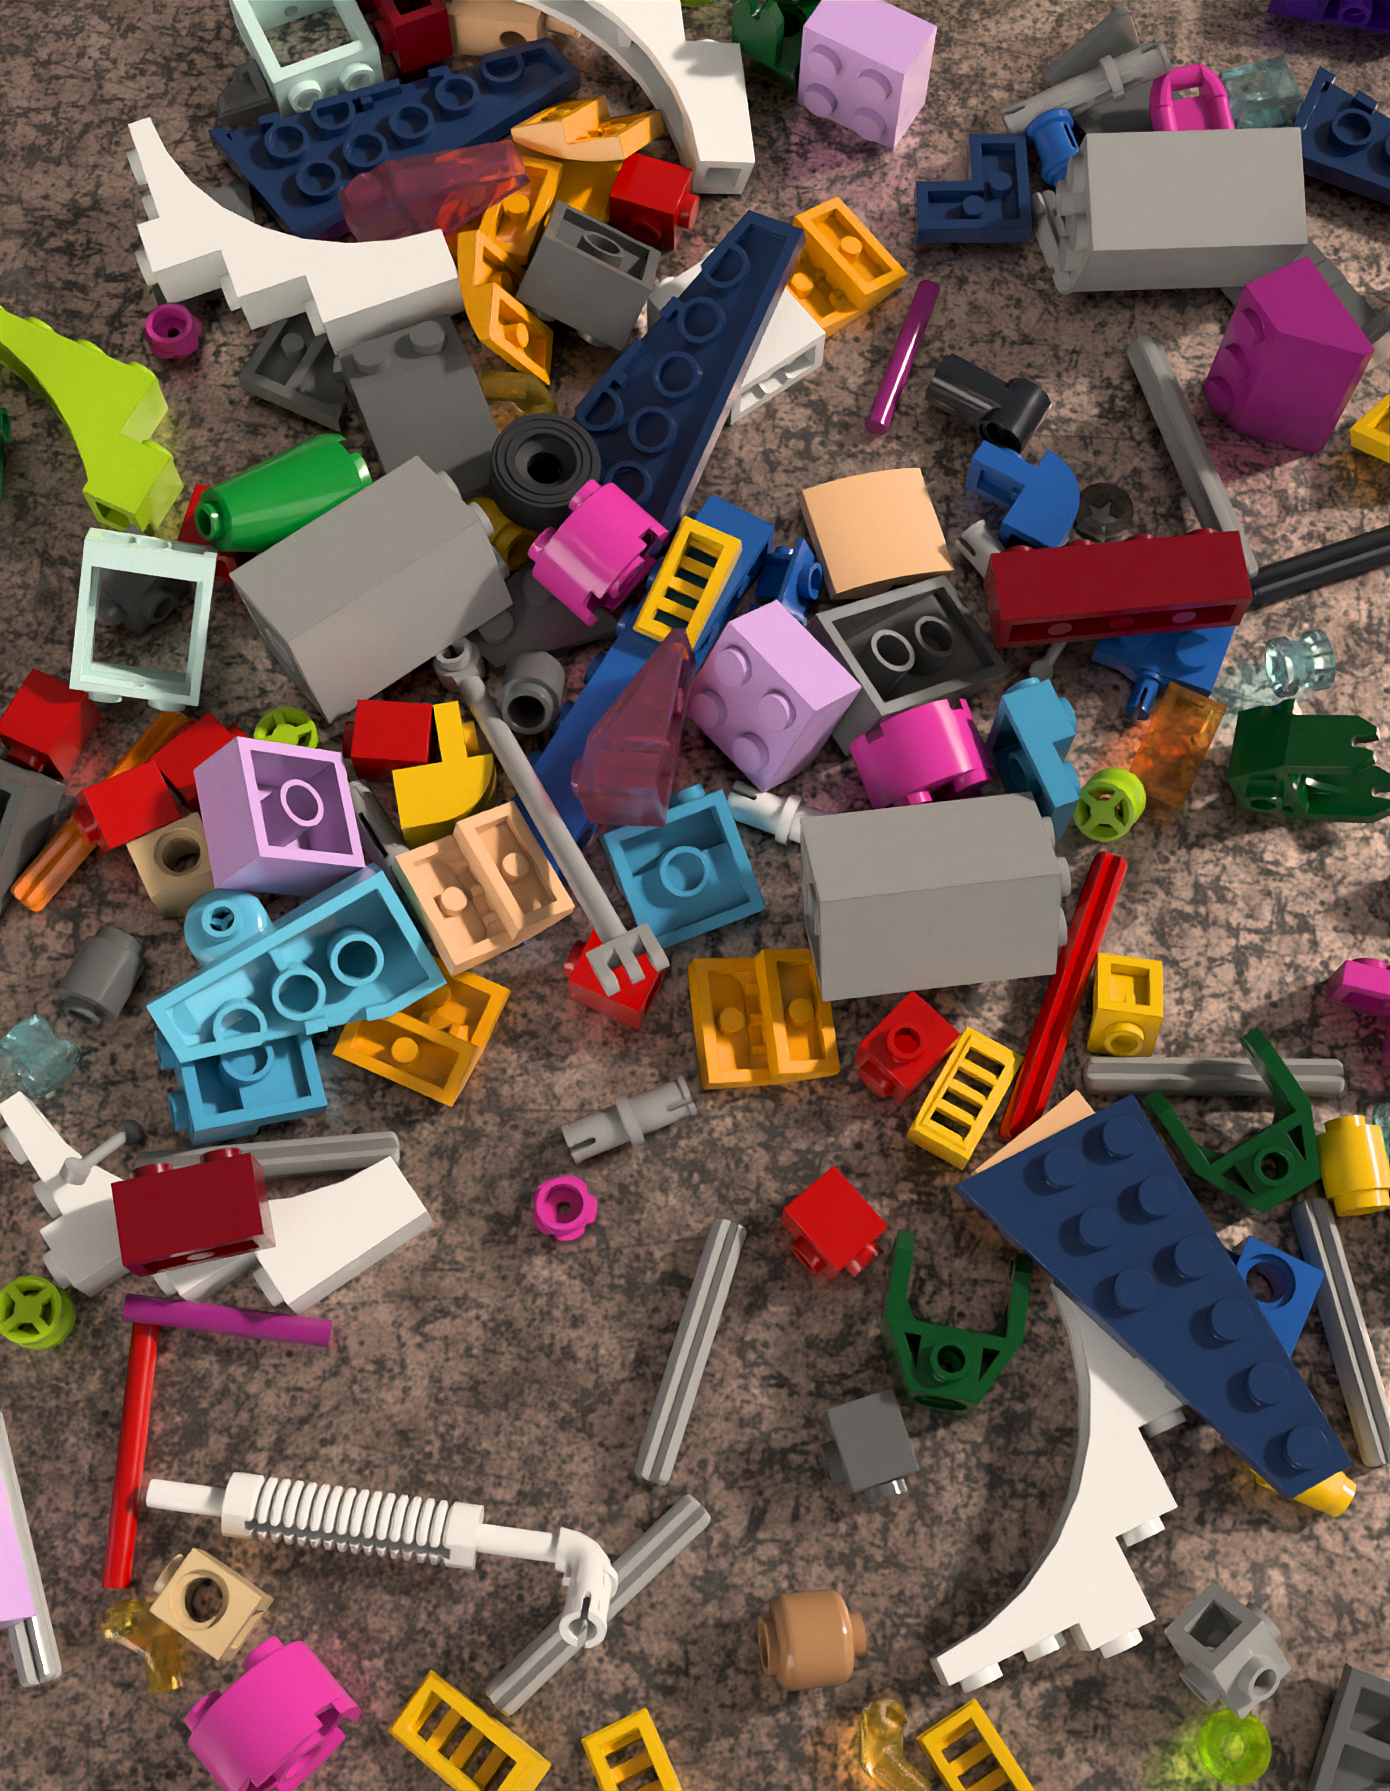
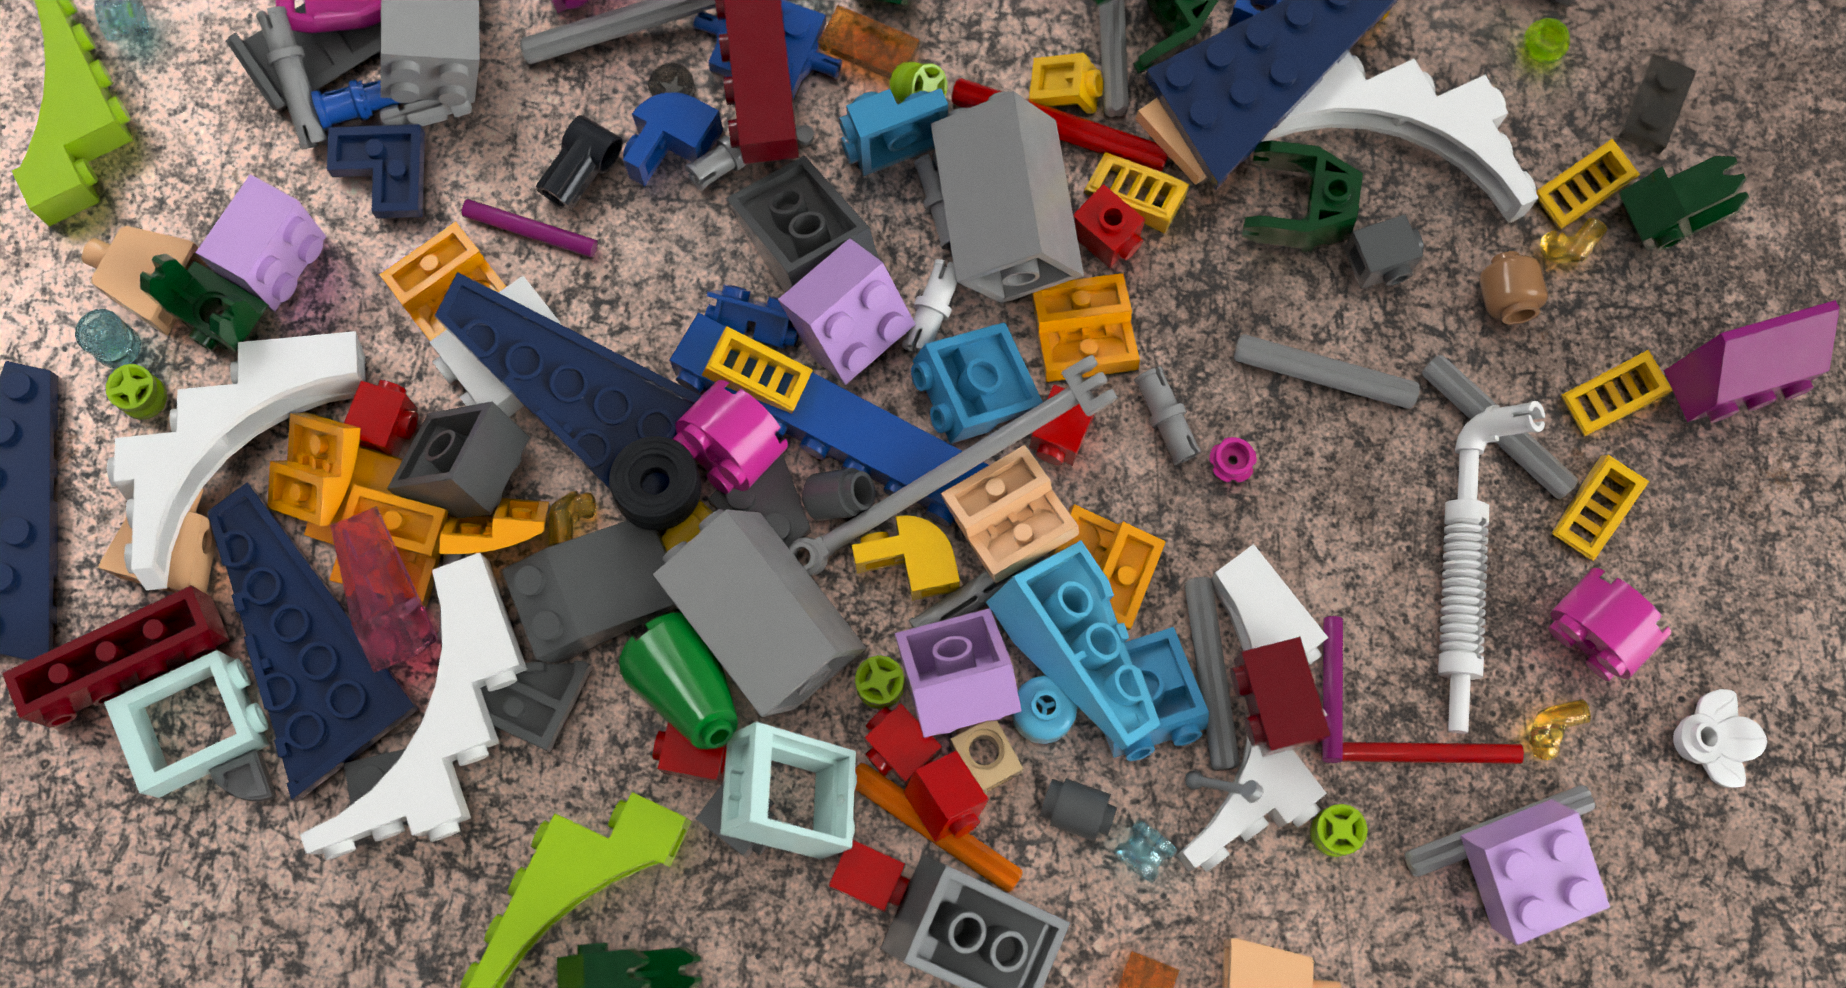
camera: 90 degrees left, 5 degrees up
dark pink plate [144,303,202,359] -> none
tan brick [149,1548,274,1661] -> none
red brick [342,699,438,783] -> none
clear pink slope [571,628,696,828] -> none
red brick [780,1166,888,1282] -> none
light nougat slope [797,468,955,600] -> none
dark pink brick [849,698,995,809] -> none
light grey brick [1164,1581,1291,1720] -> none

